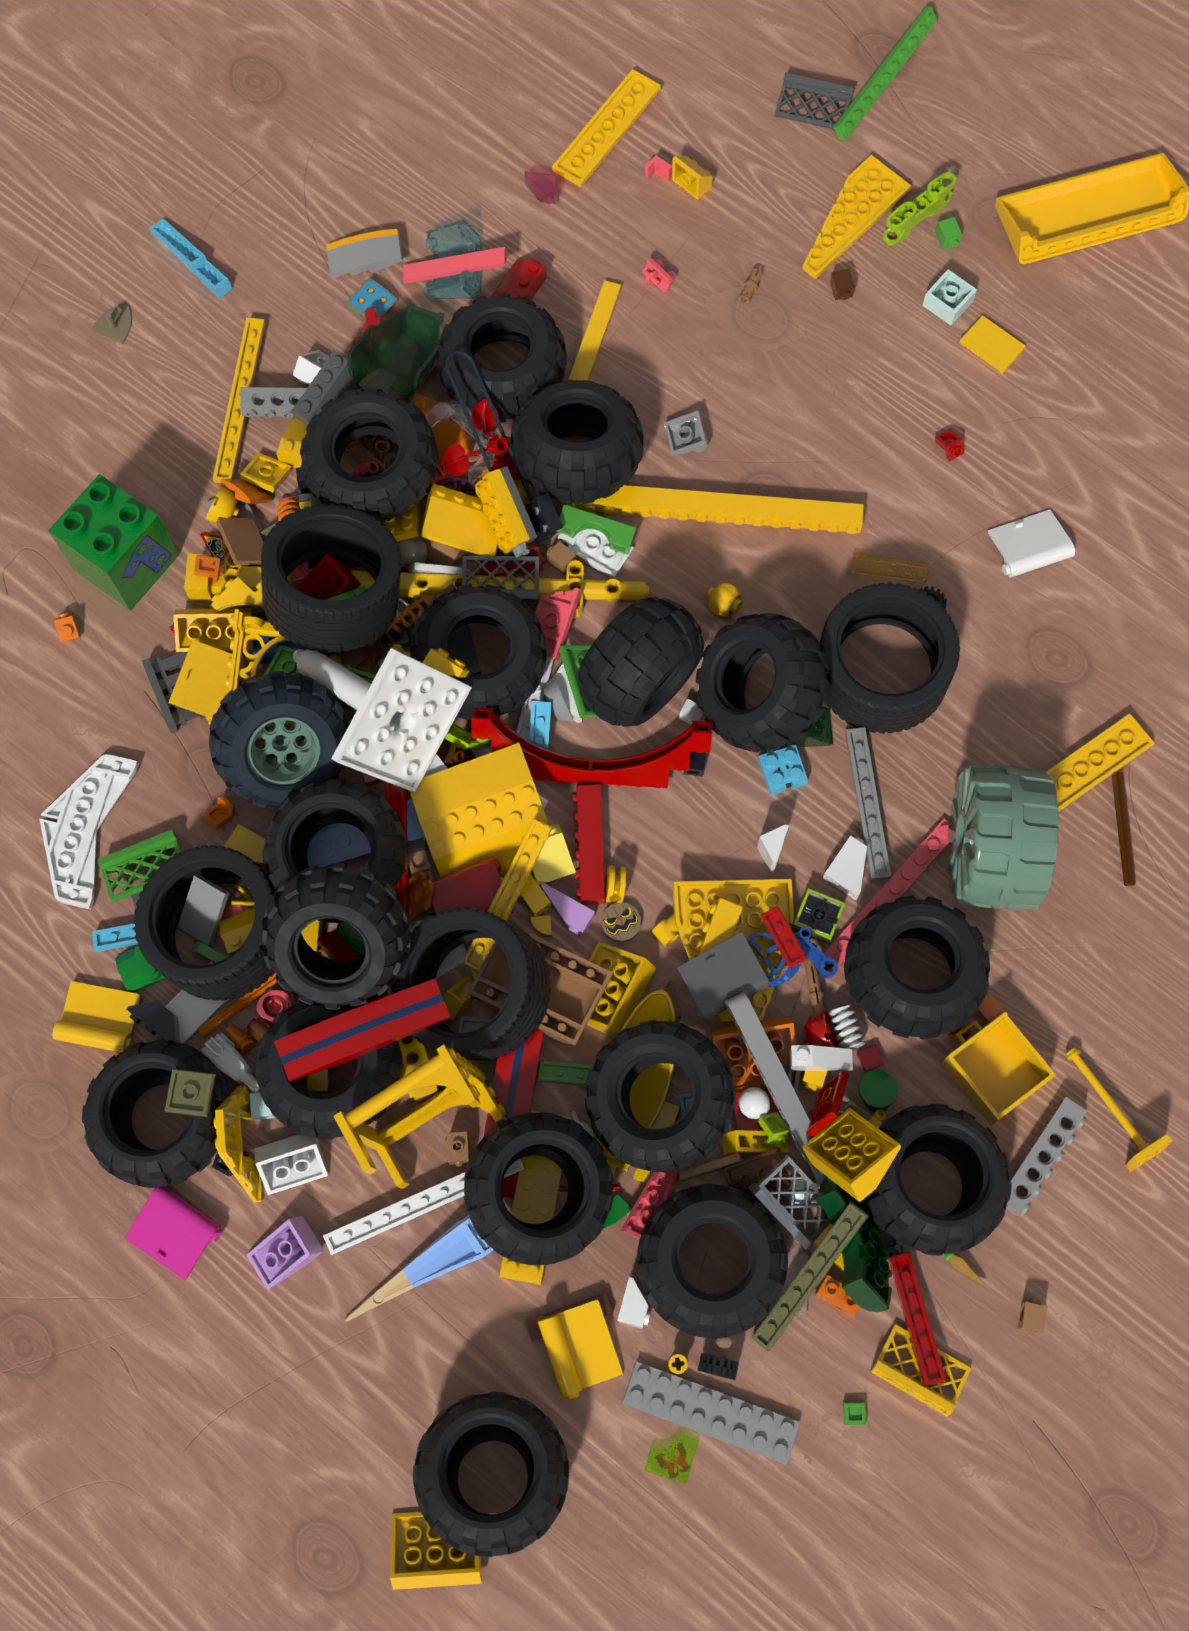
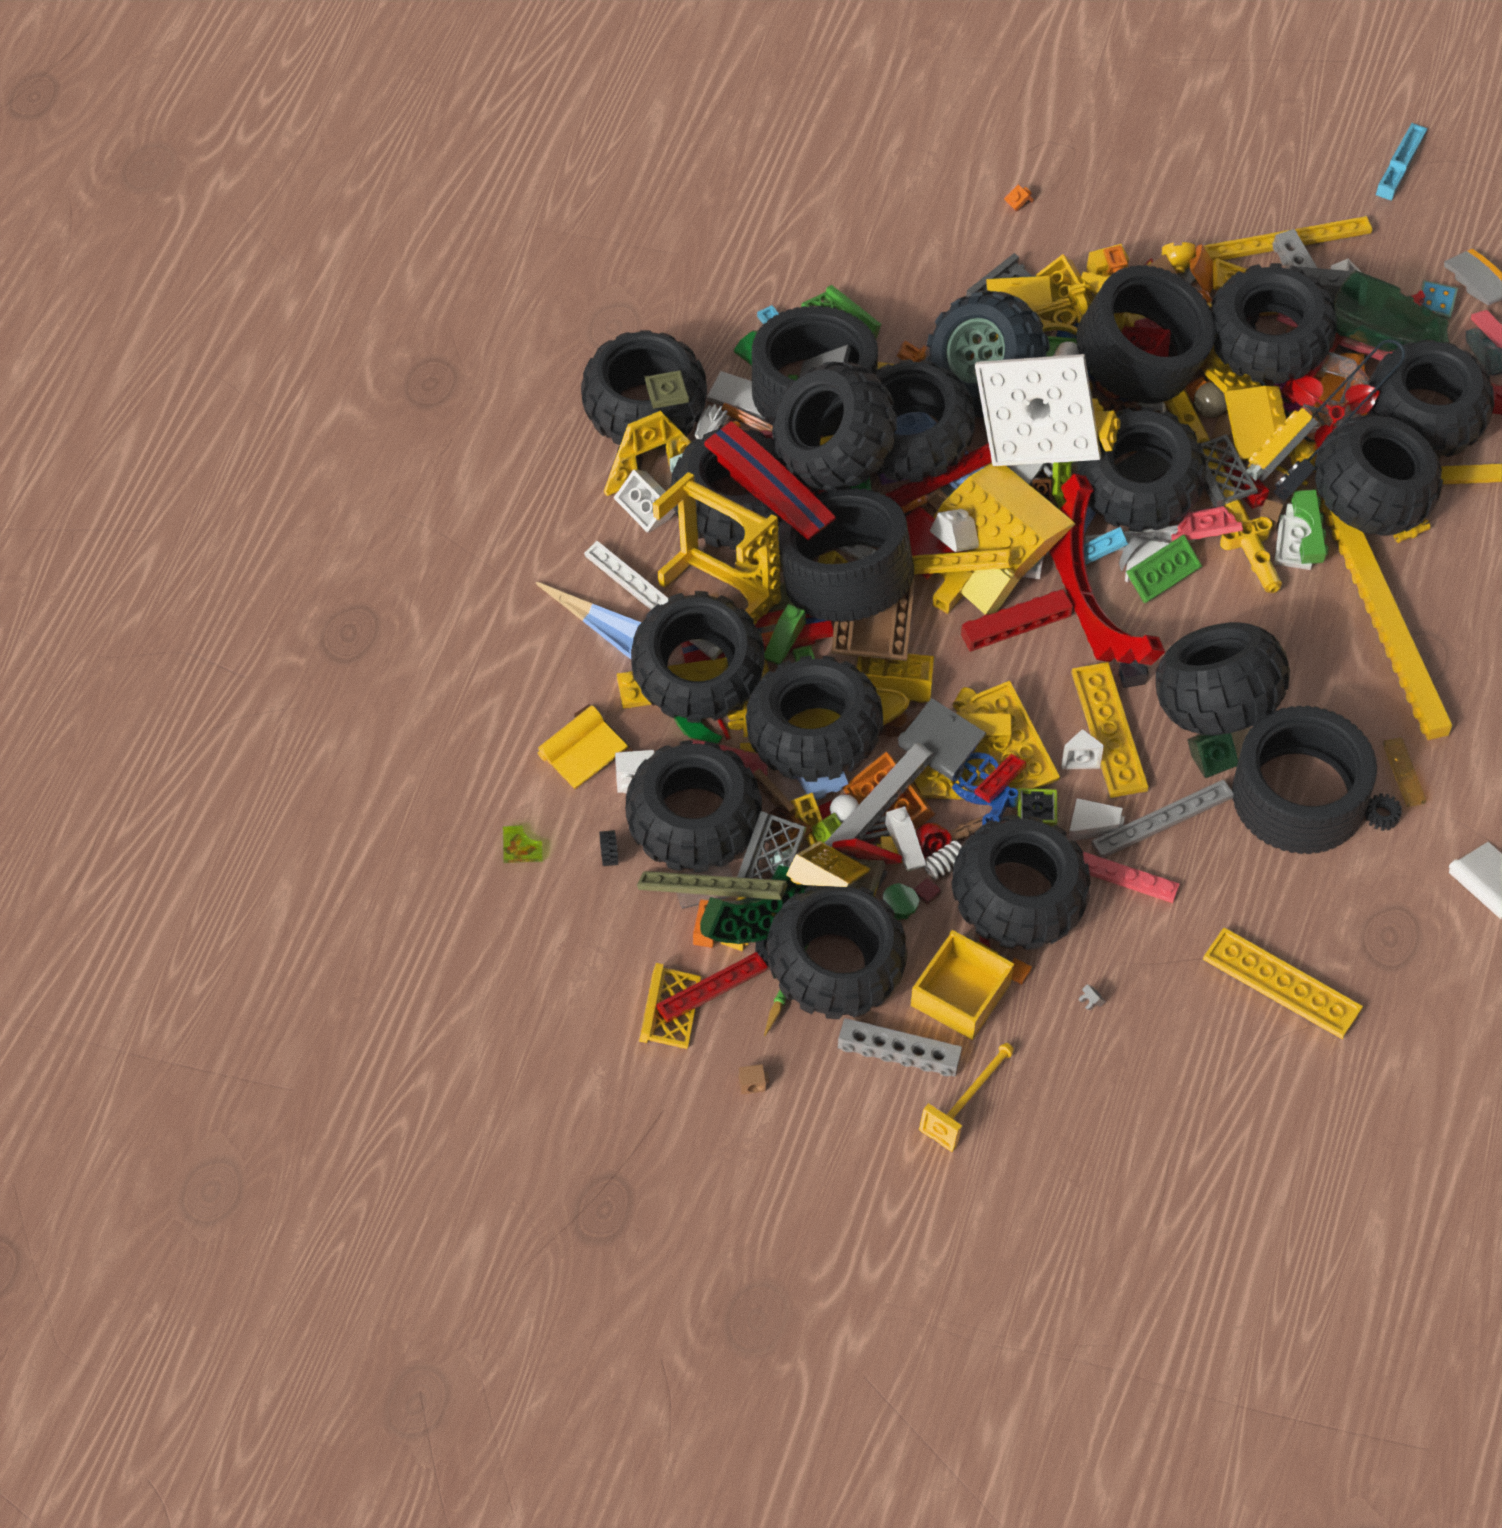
camera: 65 degrees right, 15 degrees down
white wing [39,754,139,910] -> none
green brick [48,474,179,611] -> none
yellow door [53,981,141,1053] -> none
dark tan shield [91,303,132,344] -> none
dark pink door [125,1186,222,1280] -> none
black slope [126,1002,180,1043] -> none
lavender slope [247,1216,324,1291] -> none
yellow slope [307,1068,329,1091] -> none
yellow slope [390,1508,482,1590] -> none
white tile [409,562,469,575] -> none
black tyre [413,1392,569,1557] -> none
yellow tile [530,915,552,936] -> none
lavender slope [541,883,595,936] -> none
black tyre [578,597,704,727] -> none
tile [601,902,641,942] -> none
yellow head [605,865,626,903] -> none
light grey plate [622,1362,800,1465] -> none
light grey slope [664,411,708,456] -> none
yellow bush [668,1354,688,1374] -> none
yellow plant [707,583,743,618] -> none
medium azure piece [758,745,808,796] -> none
bright green tile [843,1402,867,1425] -> none
sand green wheel [947,765,1059,909] -> none
reddish brown axle [1112,772,1136,887] -> none
none -> bright green slope [764,604,806,665]
none -> white slope [930,509,979,552]
none -> yellow plate [1071,662,1149,798]
none -> light grey tile [1079,984,1106,1010]

